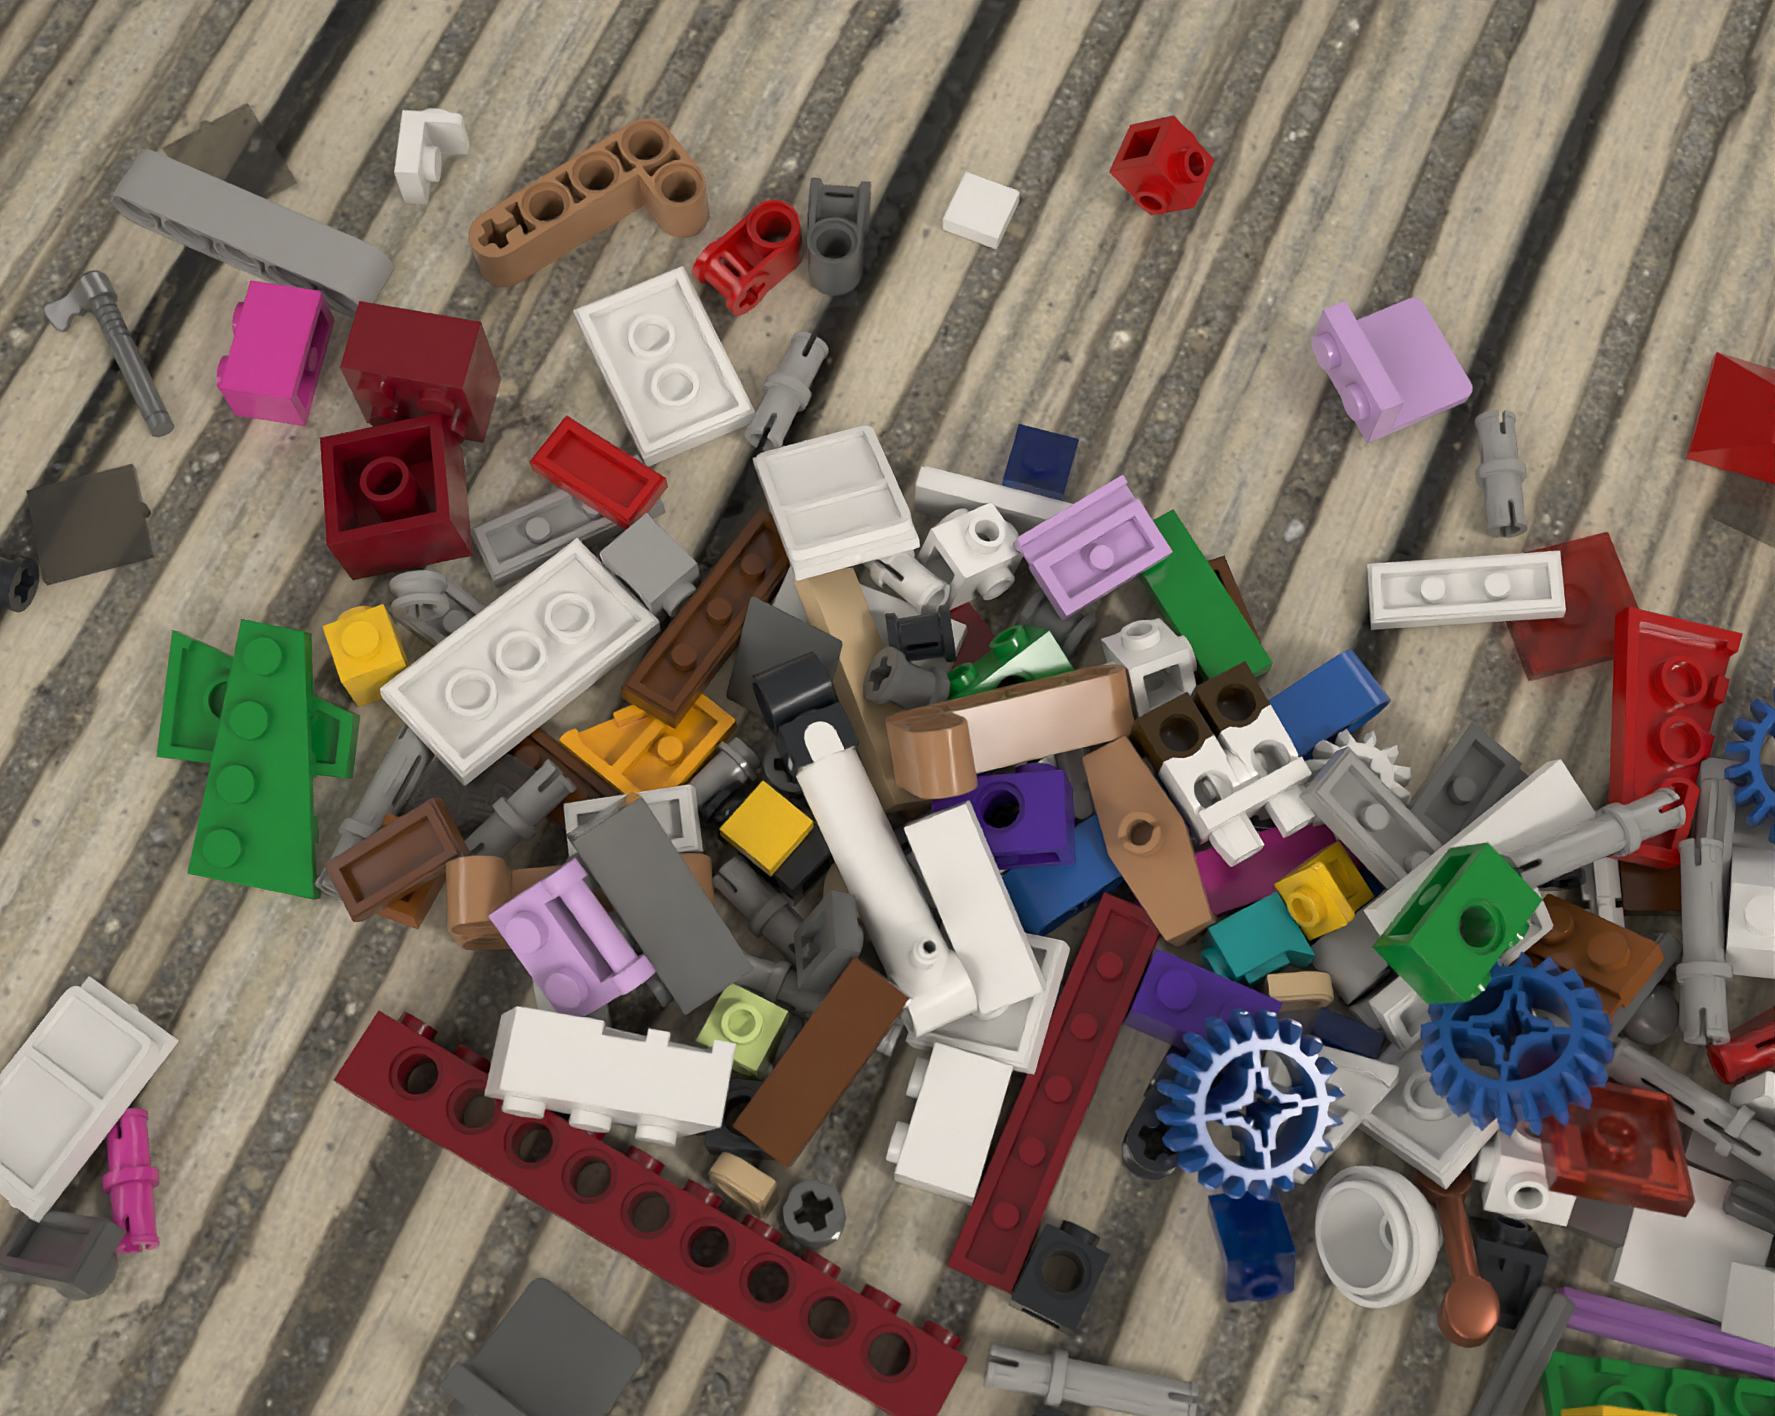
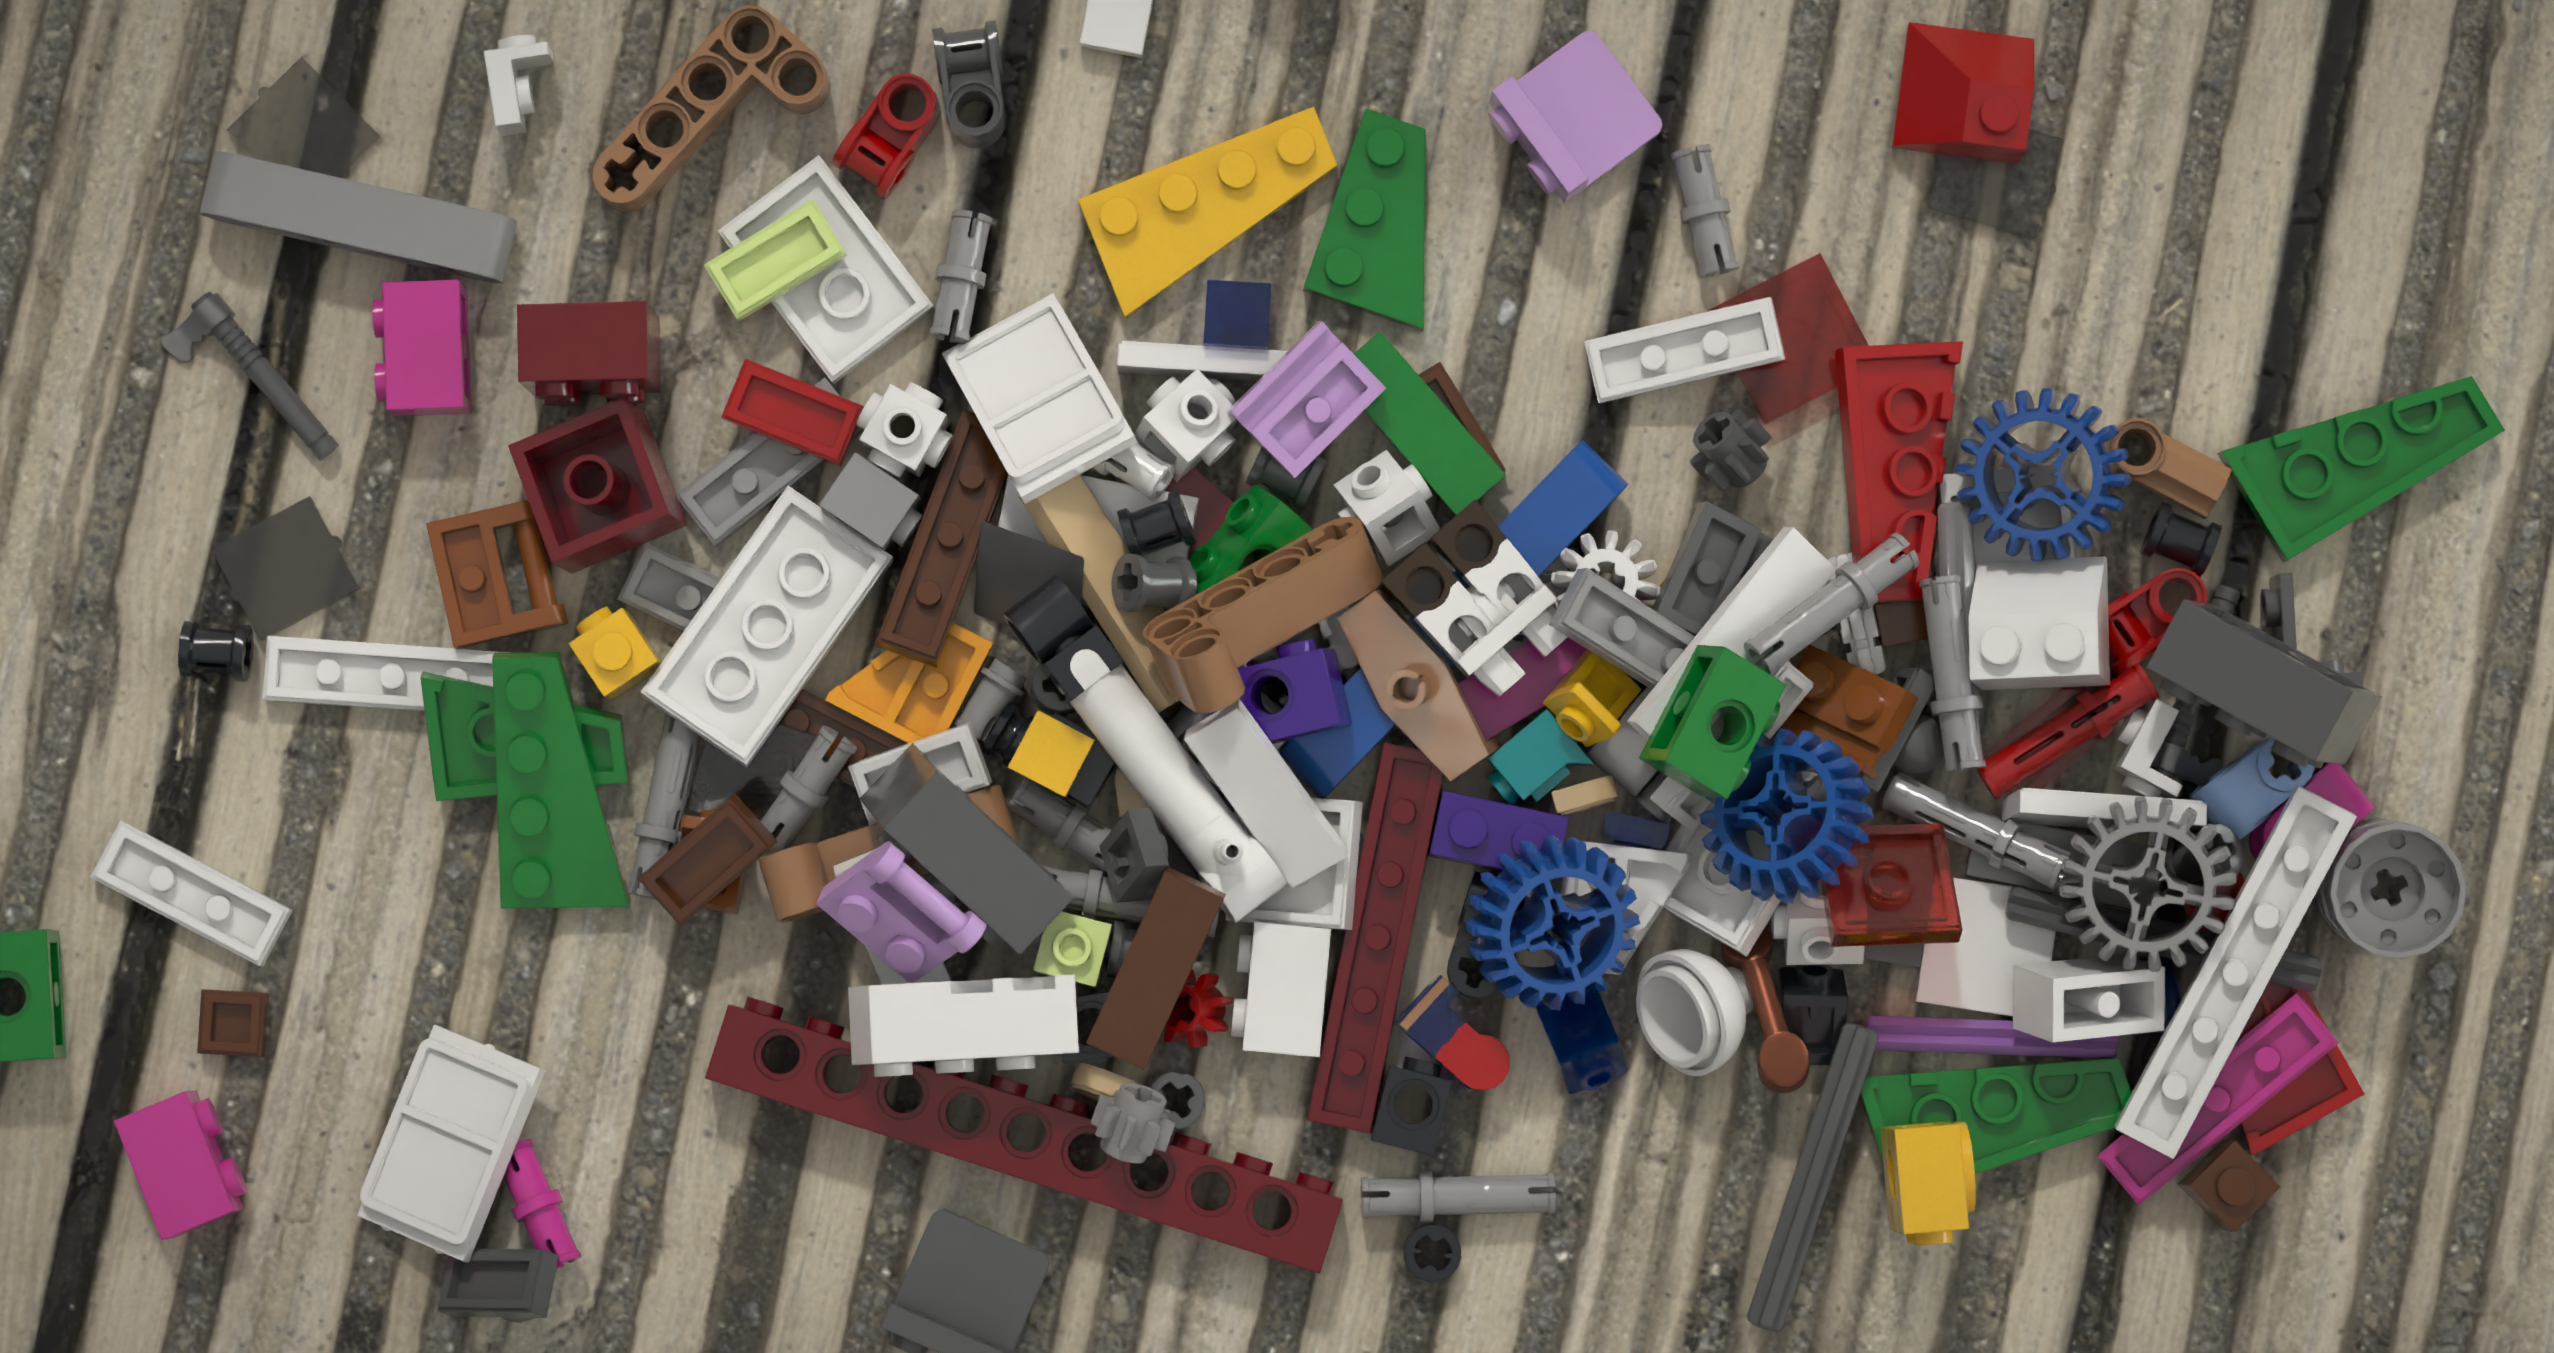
camera: 15 degrees left, 15 degrees up
light grey bush [389,570,450,622] -> none
none -> white tile [262,636,511,711]
none -> dark orange plate [426,500,568,649]
none -> yellowish green tile [704,199,847,321]
none -> white brick [856,382,953,479]
none -> yellow wing [1078,106,1337,320]
none -> light grey gear [1090,1083,1176,1163]
none -> red gear [1164,969,1234,1048]
none -> green wing [1303,109,1426,332]
none -> leg [1394,975,1510,1091]
none -> dark grey gear [1690,408,1771,491]

